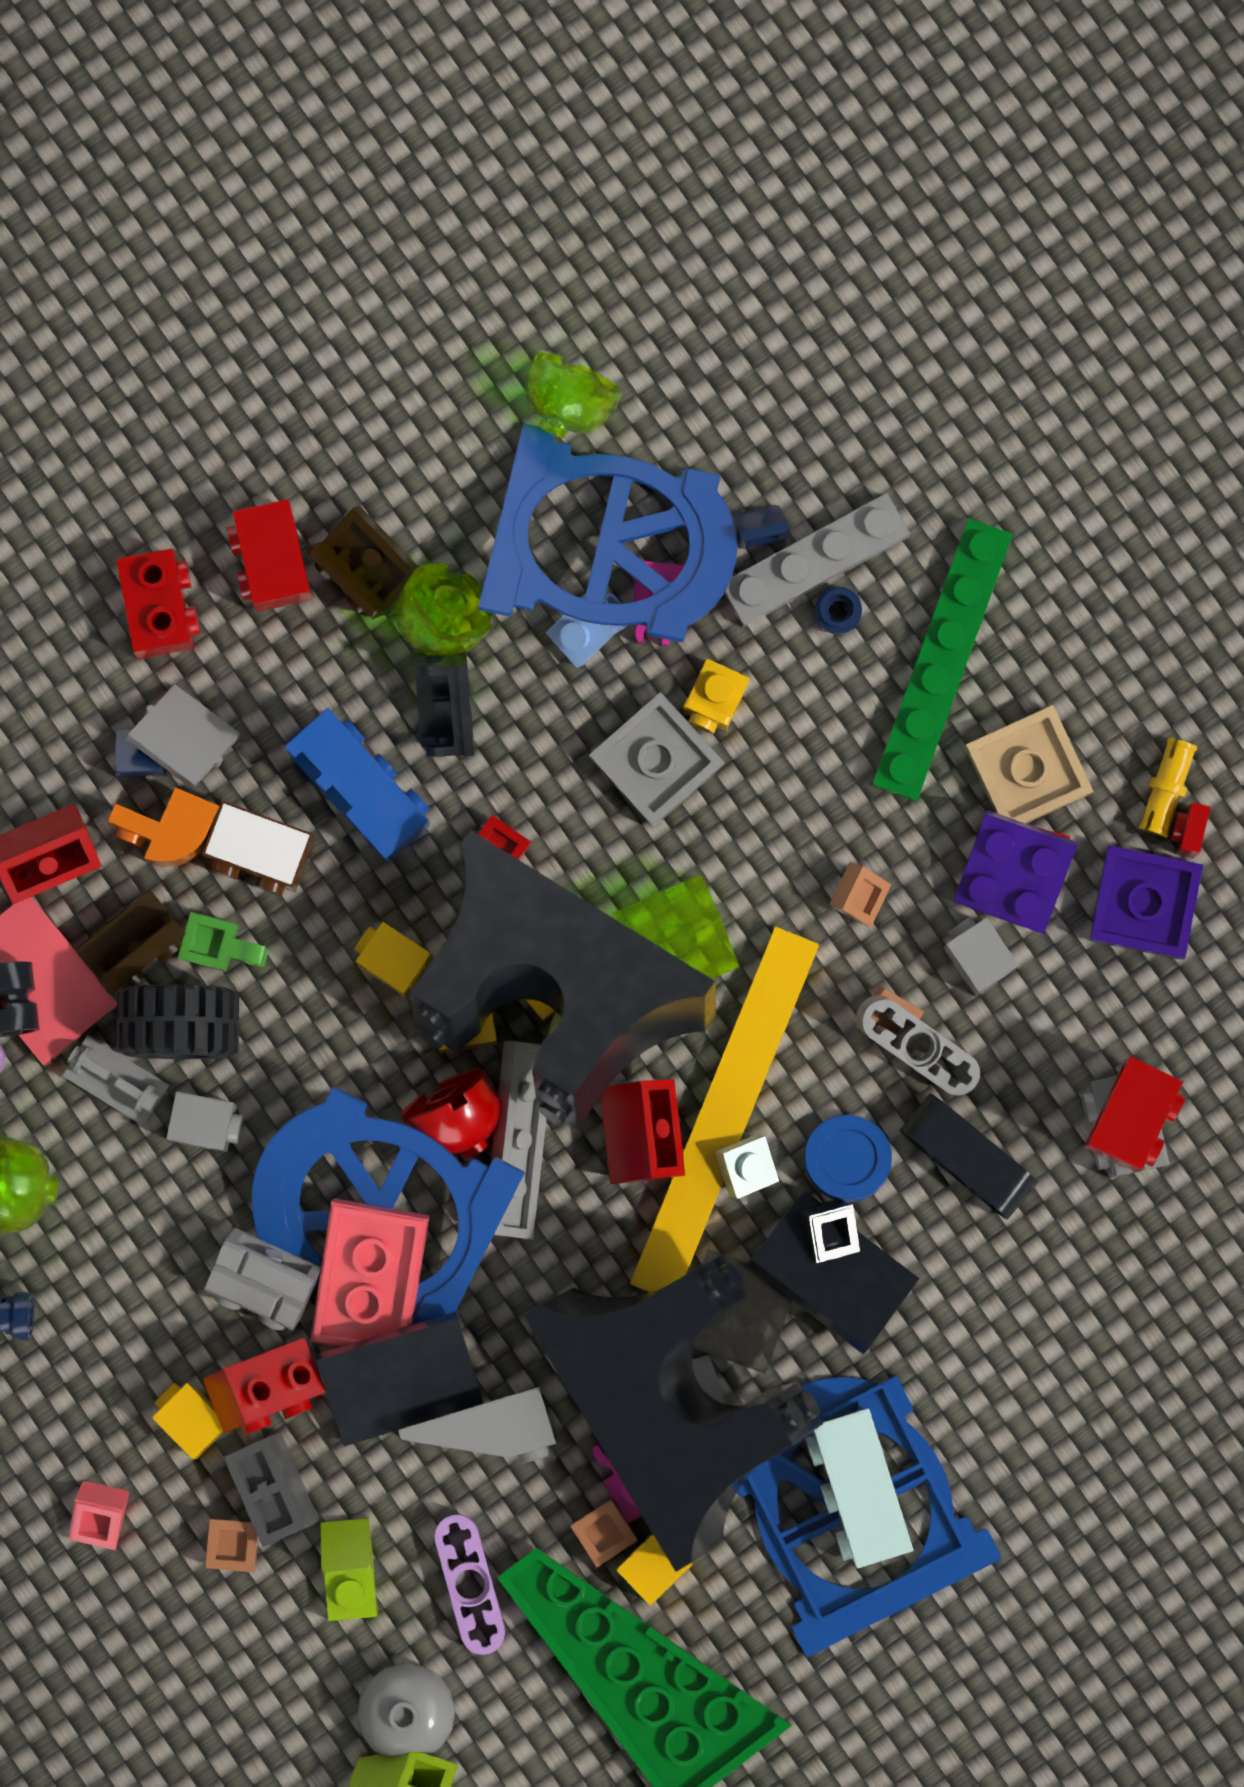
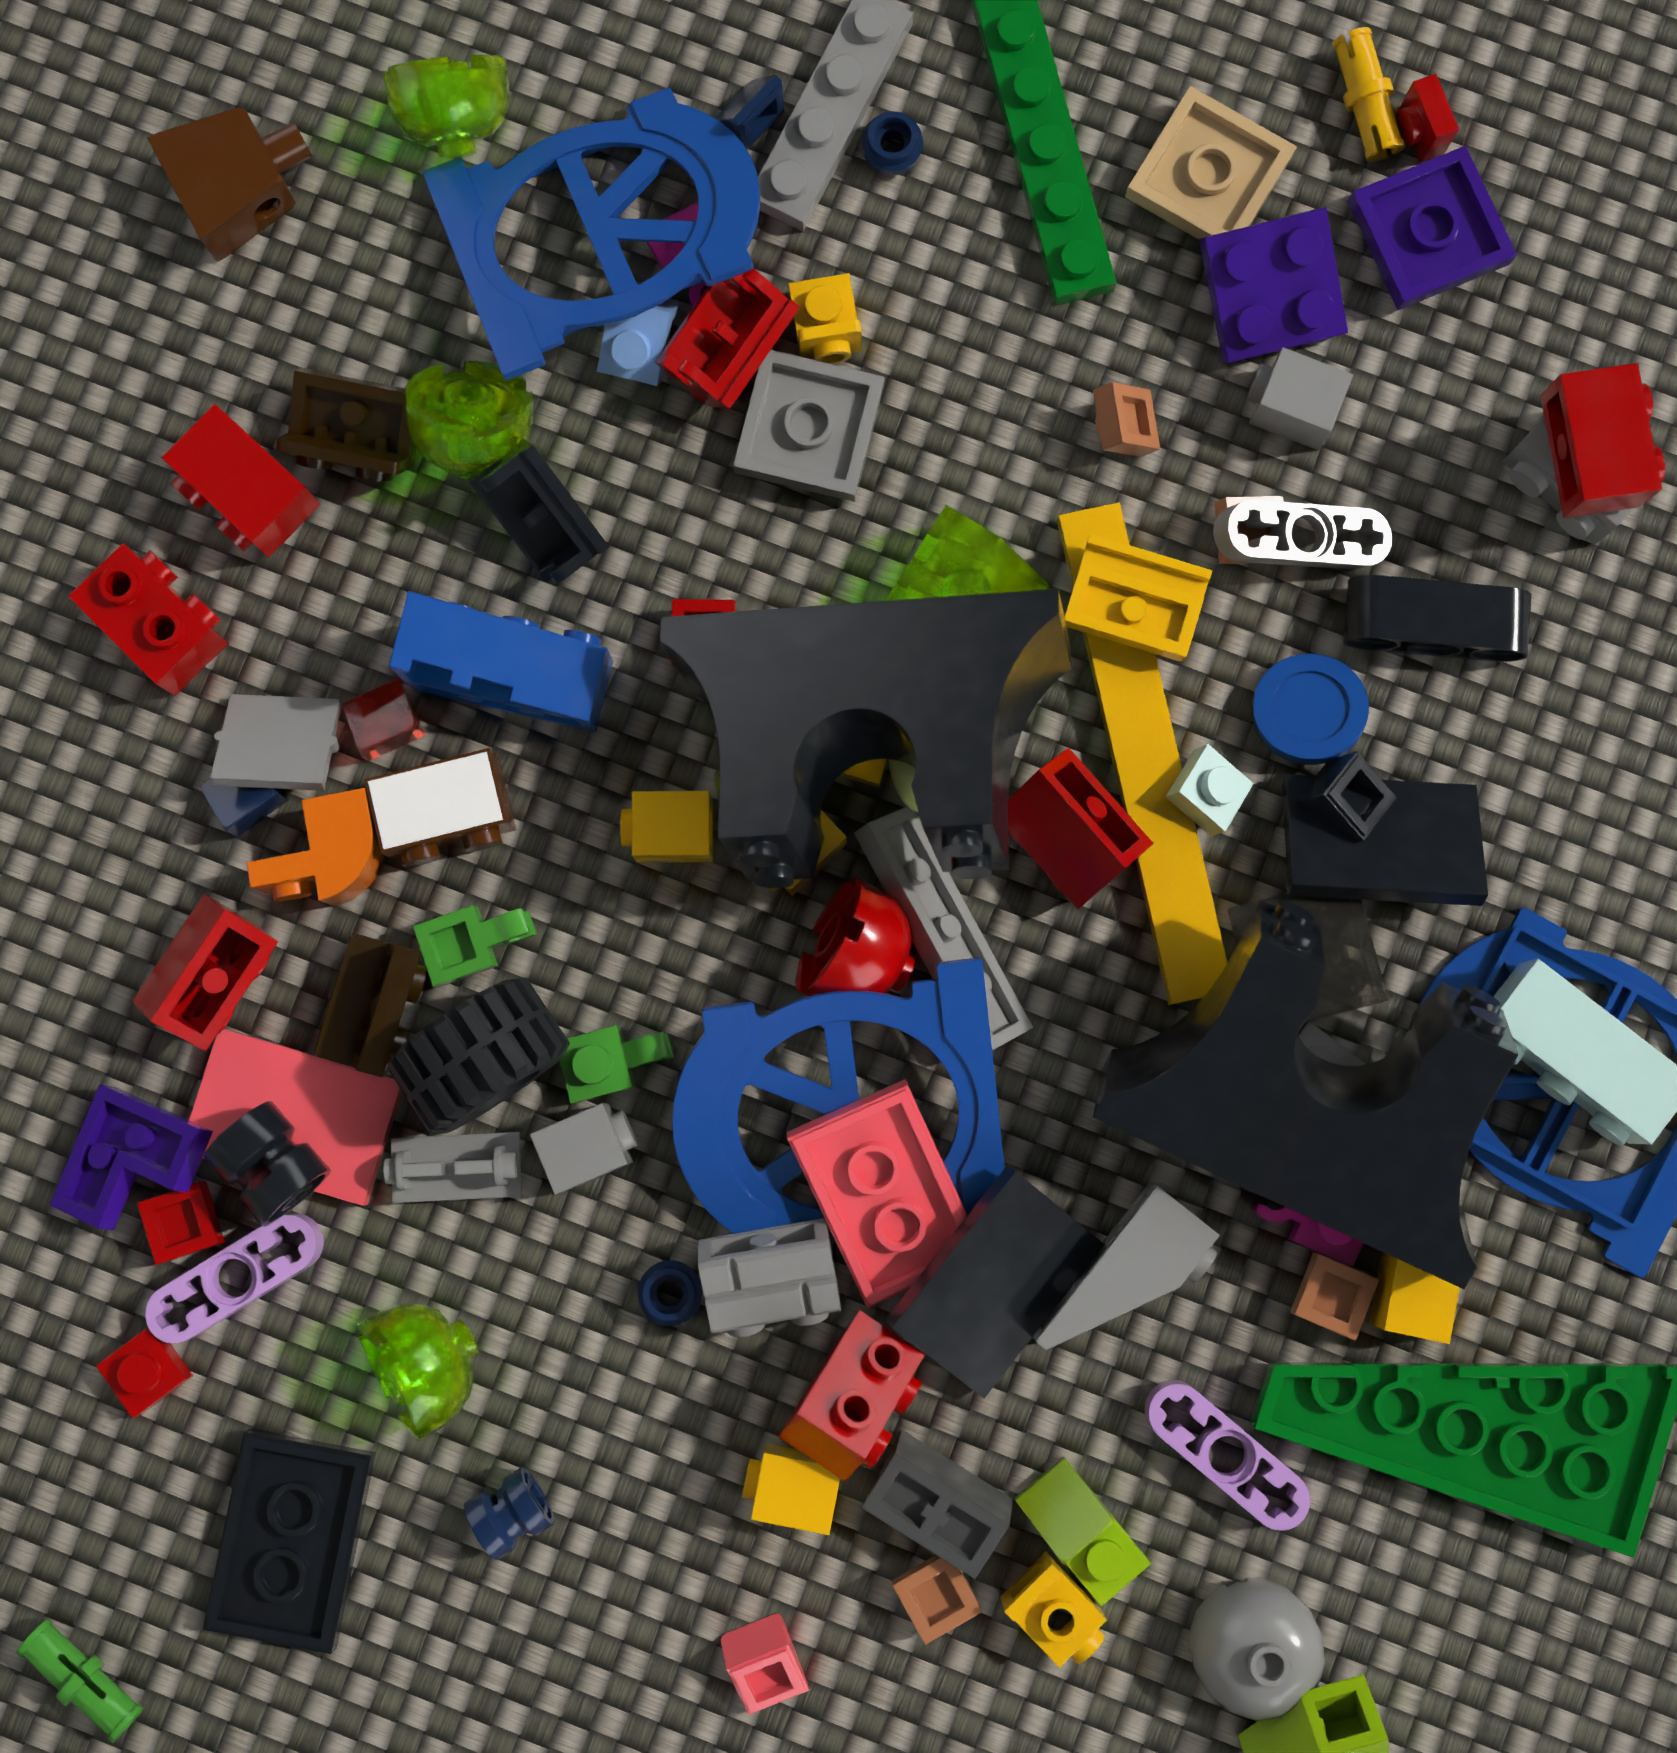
camera: 30 degrees left, 0 degrees up
none -> reddish brown torso [147,108,313,262]
none -> clear red slope [342,678,426,761]
none -> bright green plate [560,1025,674,1104]
none -> dark blue plate [638,1260,703,1326]
none -> red hinge [655,269,800,409]
none -> yellow brick [1000,1551,1107,1668]
none -> yellow plate [1064,533,1213,663]

